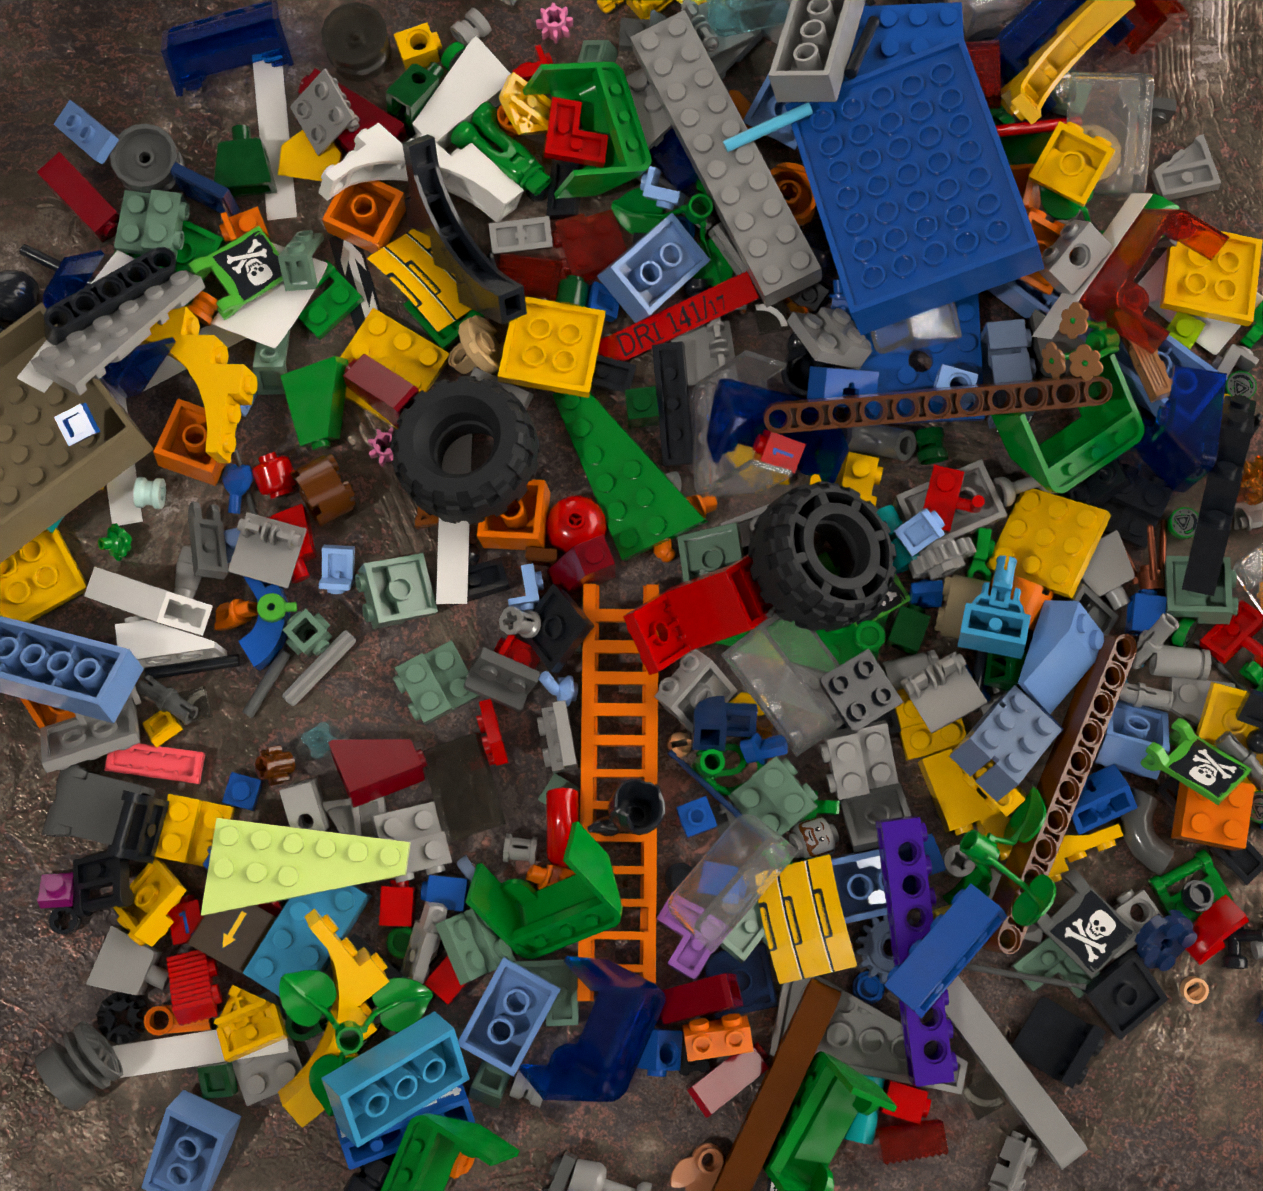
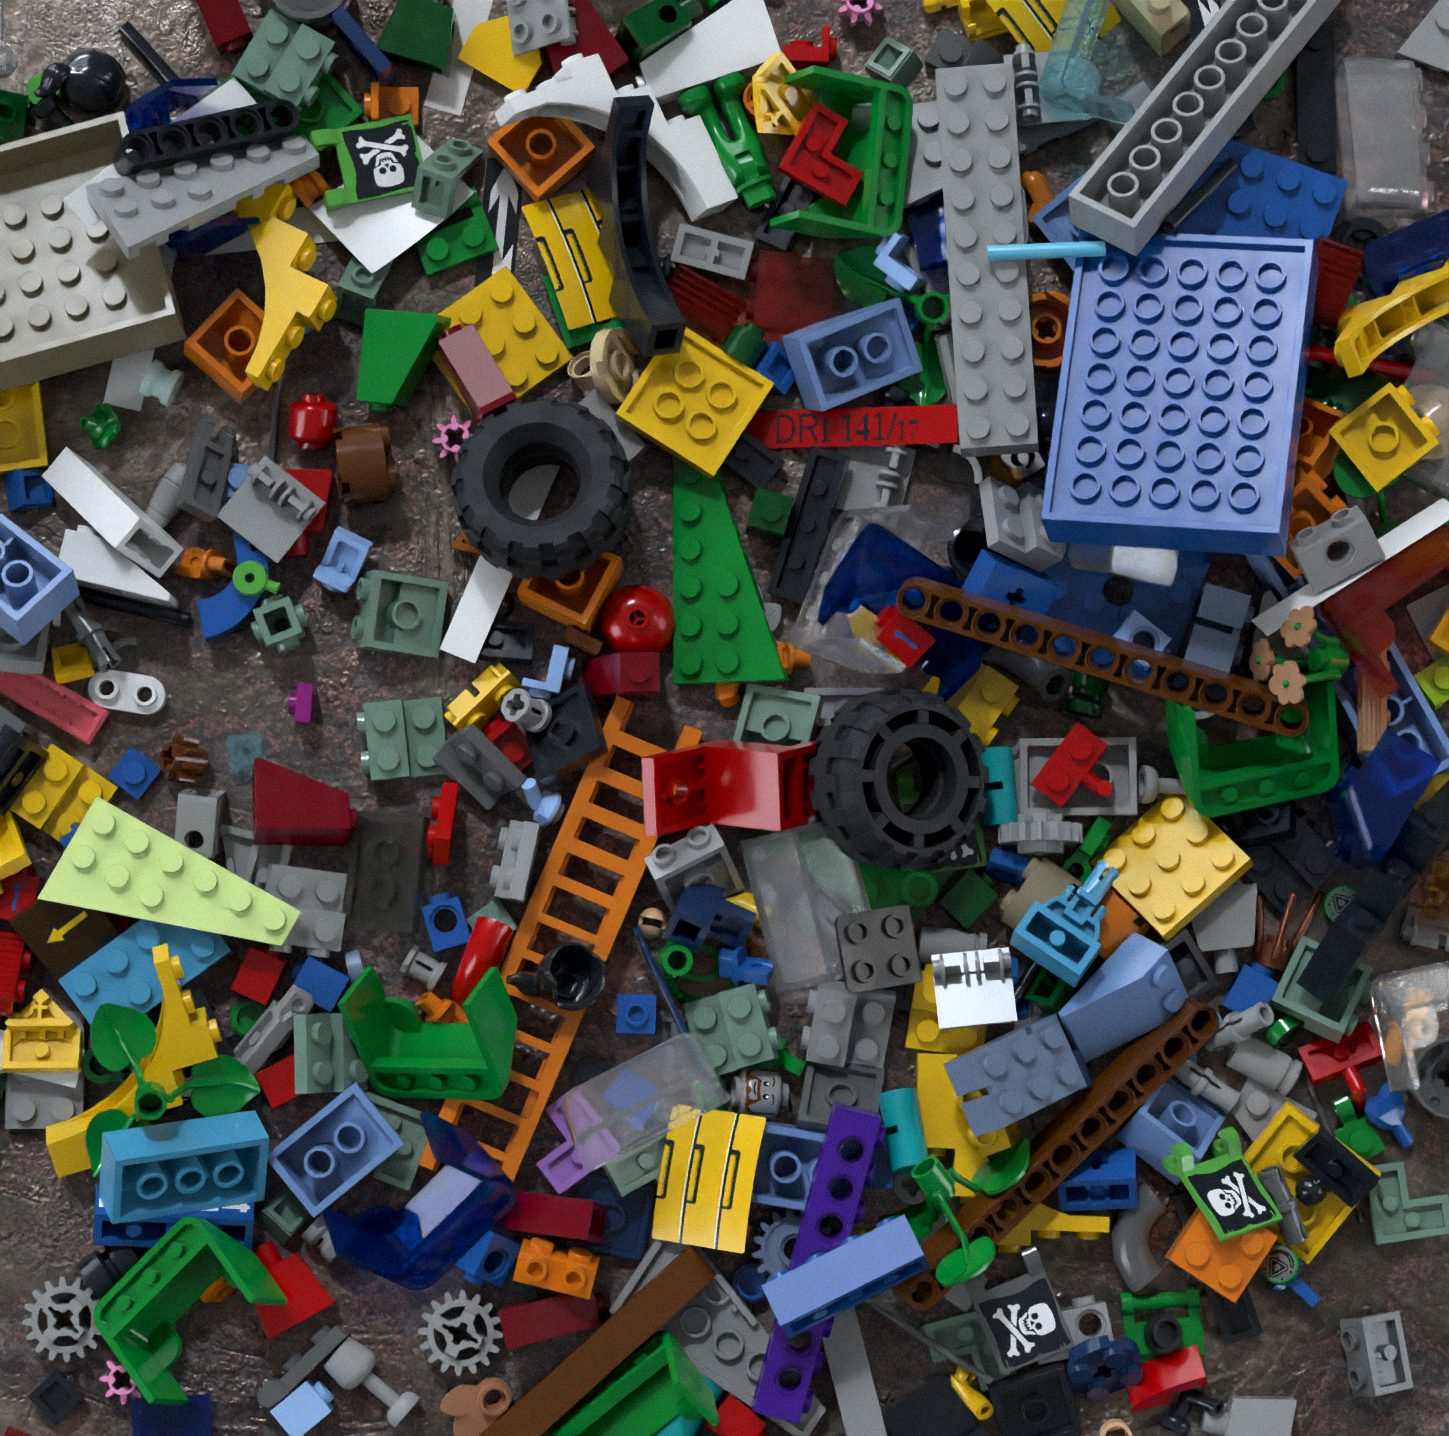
camera: 15 degrees right, 5 degrees up
plate [54,403,100,446] -> none
blue rock [221,463,254,514] -> none
dark grey piece [242,649,291,718] -> none
light grey axle [282,630,356,706] -> none
light blue bracket [893,508,945,556] -> none
none -> blue slope [5,468,55,512]
none -> white plate [88,669,167,715]
none -> red torso [252,1240,337,1340]
none -> magenta plate [288,682,316,725]
none -> light grey gear [418,1289,504,1376]
none -> blue brick [421,892,471,953]
none -> yellow hinge [443,662,522,730]
none -> teal pin [878,1088,929,1174]
none -> yellow arm [950,1366,994,1420]

